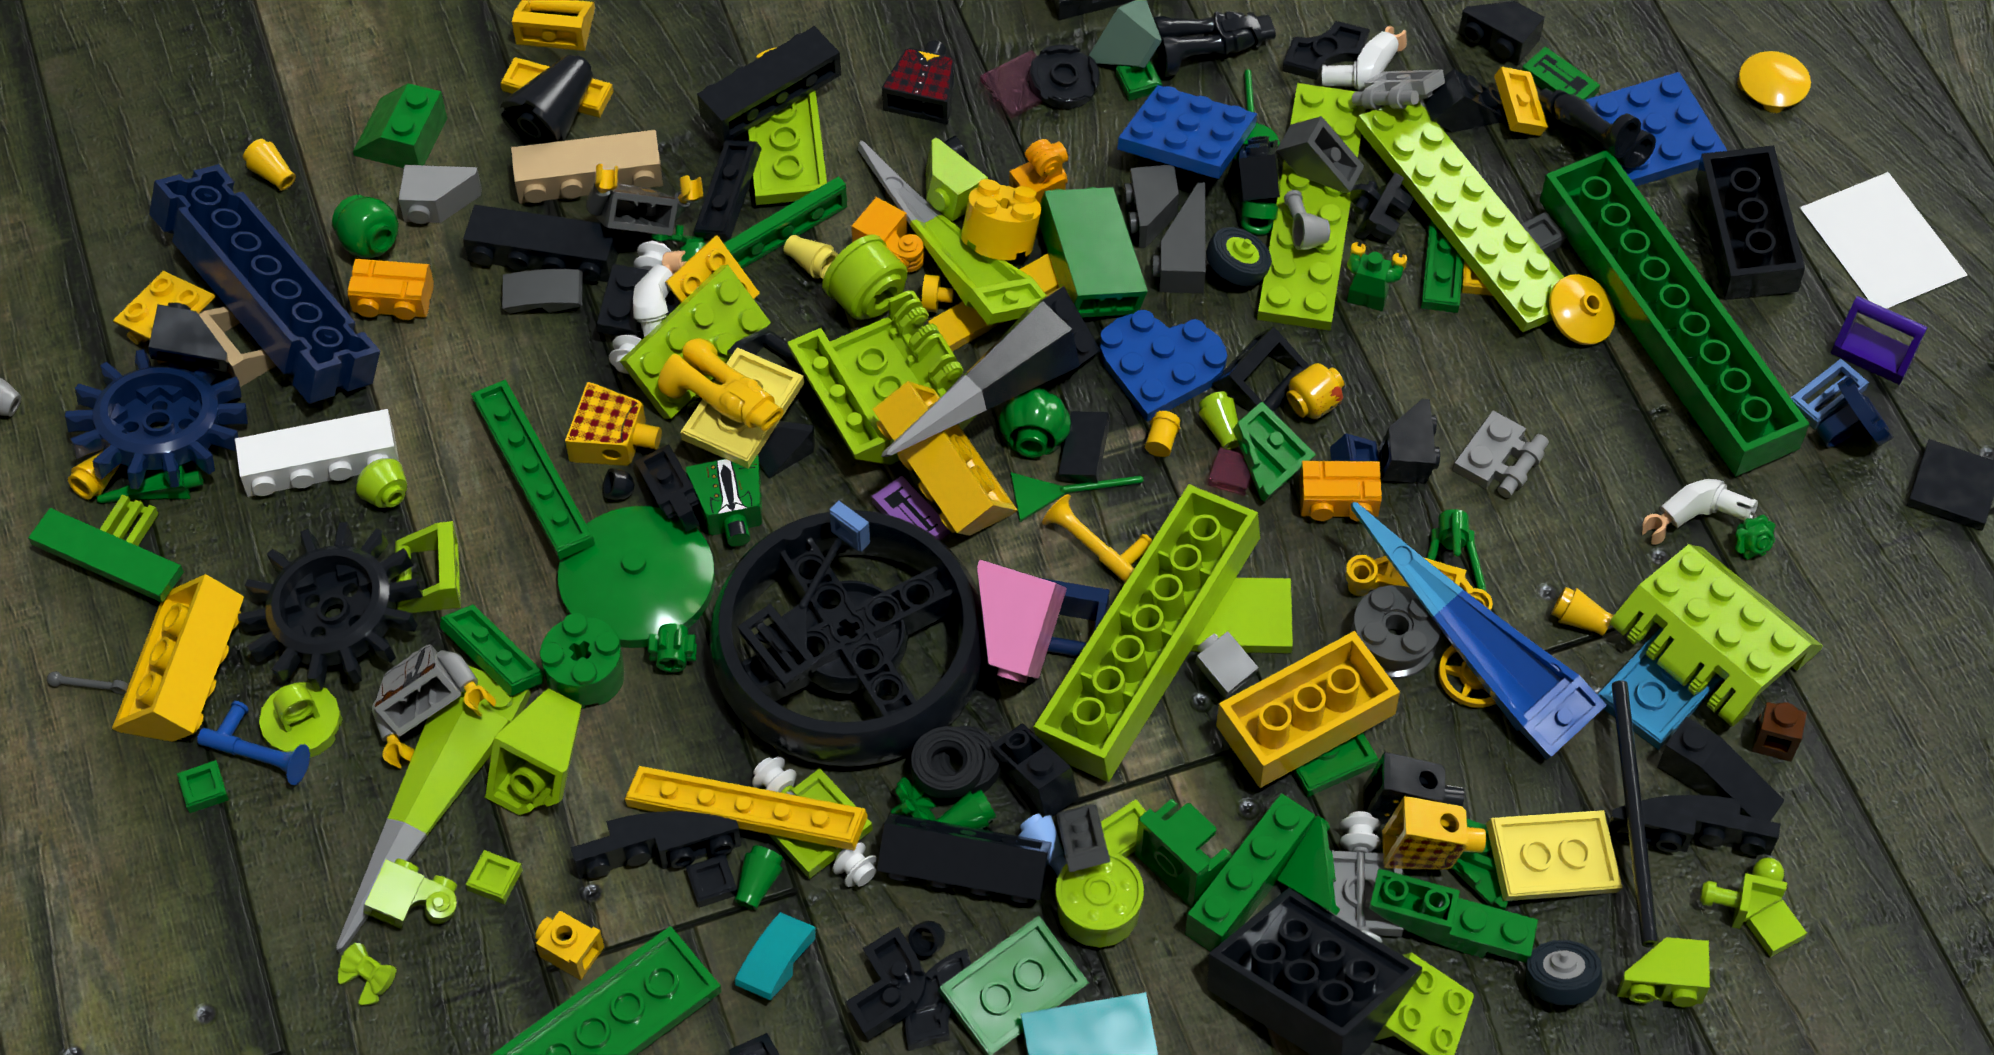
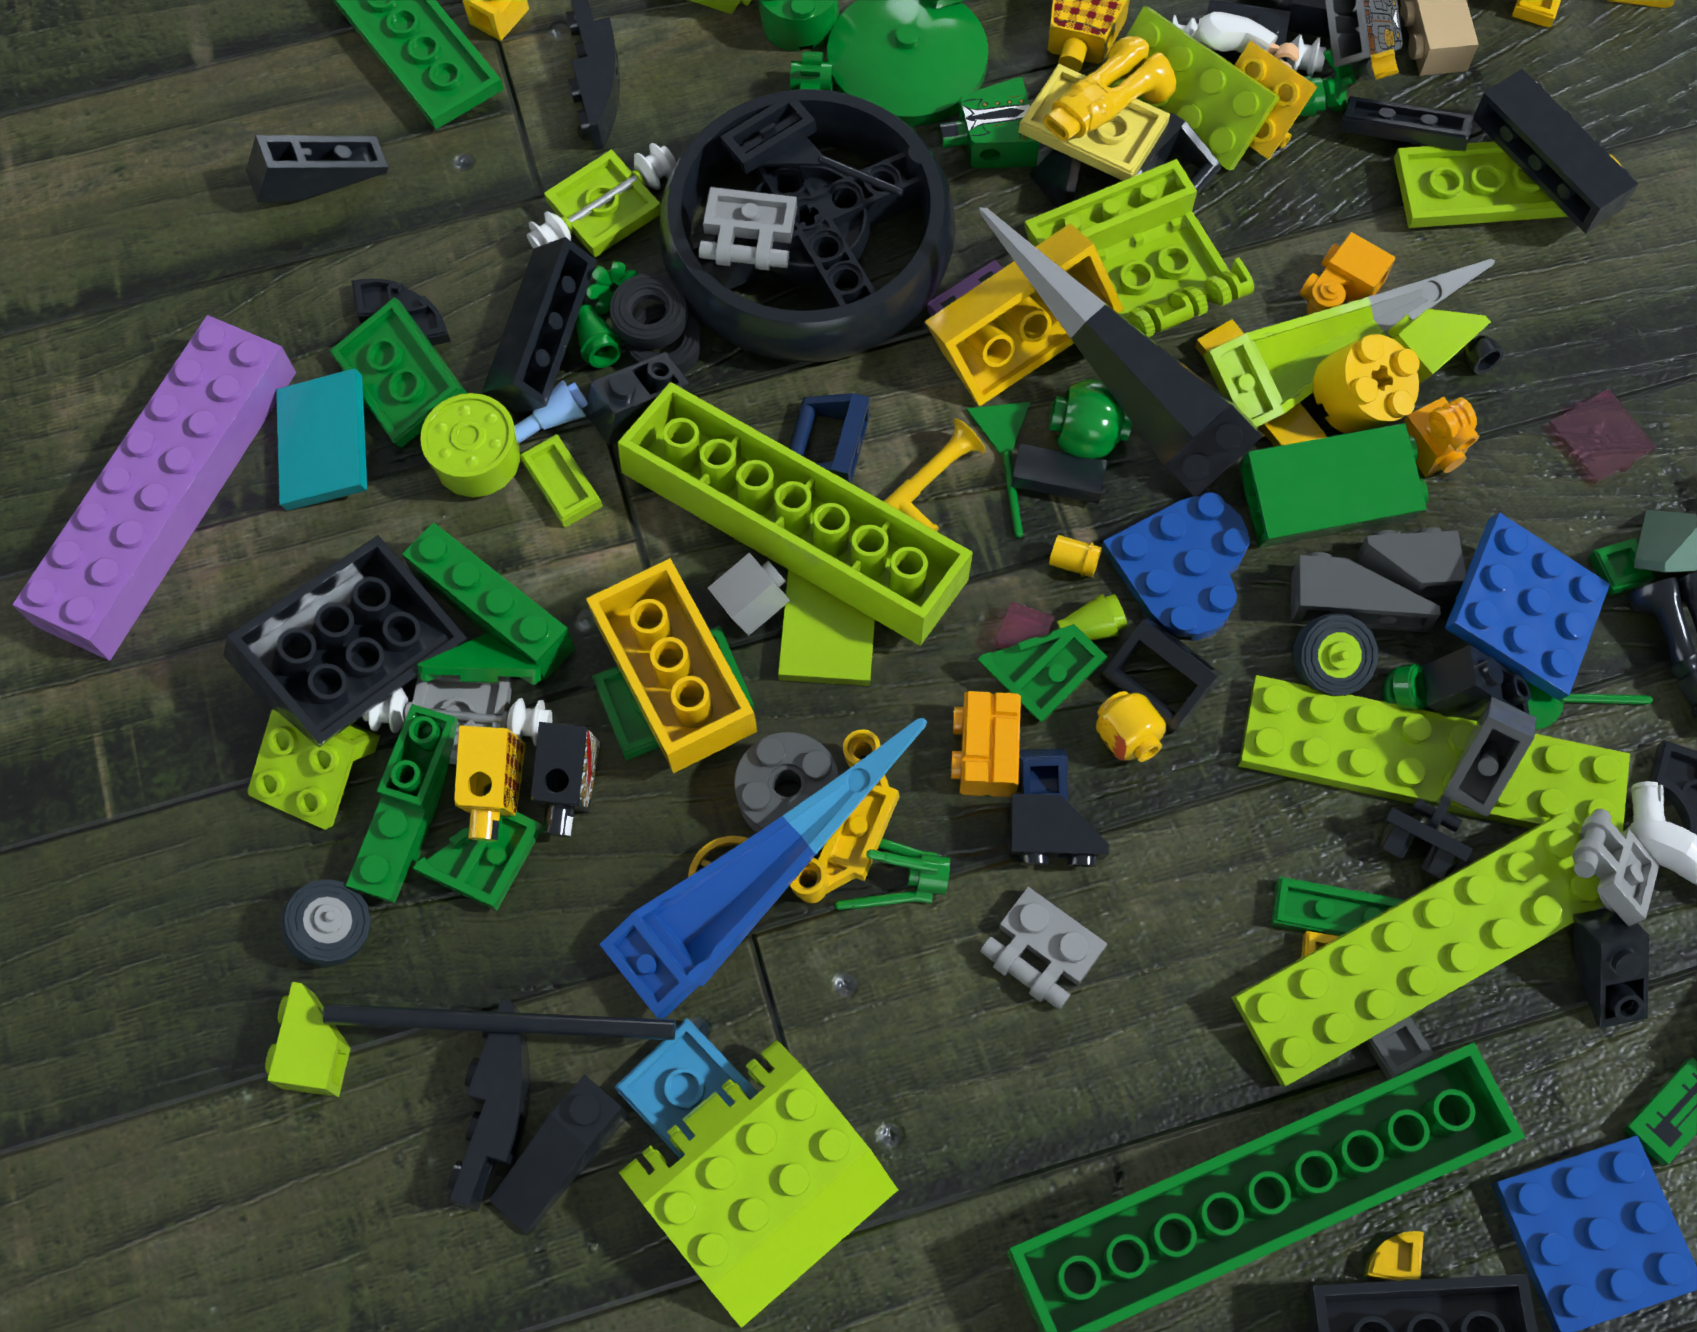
camera: 95 degrees right, 10 degrees up
black hinge [603,468,635,500] -> none
yellow tile [625,766,868,851] -> none
black hinge [635,444,700,532] -> none
black tile [686,854,738,908] -> none
green tile [724,176,847,269] -> none
green cone [734,845,783,910] -> none
teal slope [735,912,816,1000] -> none
light yellow cone [784,235,838,279] -> none
lime wheel [822,235,908,320] -> none
medium blue tile [830,501,870,552] -> none
black plate [846,927,926,1041] -> none
black torso [882,41,955,125] -> none
black hinge [909,921,945,957] -> none
yellow tile [921,275,954,313] -> none
bright pink slope [977,560,1067,683] -> none
black tile [1029,44,1099,109] -> none
dark grey tile [1057,804,1110,872] -> none
green panel [1135,799,1231,908] -> none
light grey bar [1284,190,1330,250] -> none
green piece [1347,242,1407,312] -> none
light yellow tile [1486,810,1623,901] -> none
yellow plate [1494,67,1548,136] -> none
black piece [1539,88,1656,168] -> none
yellow dish [1549,274,1615,345] -> none
yellow cone [1551,586,1614,636] -> none
white arm [1642,479,1758,545] -> none
lime piece [1700,857,1787,929] -> none
green plant [1735,515,1776,560] -> none
lime tile [1746,900,1807,957] -> none
reddish brown brick [1752,702,1807,762] -> none
none -> light grey plate [699,187,797,271]
none -> yellow tile [1364,1231,1424,1281]

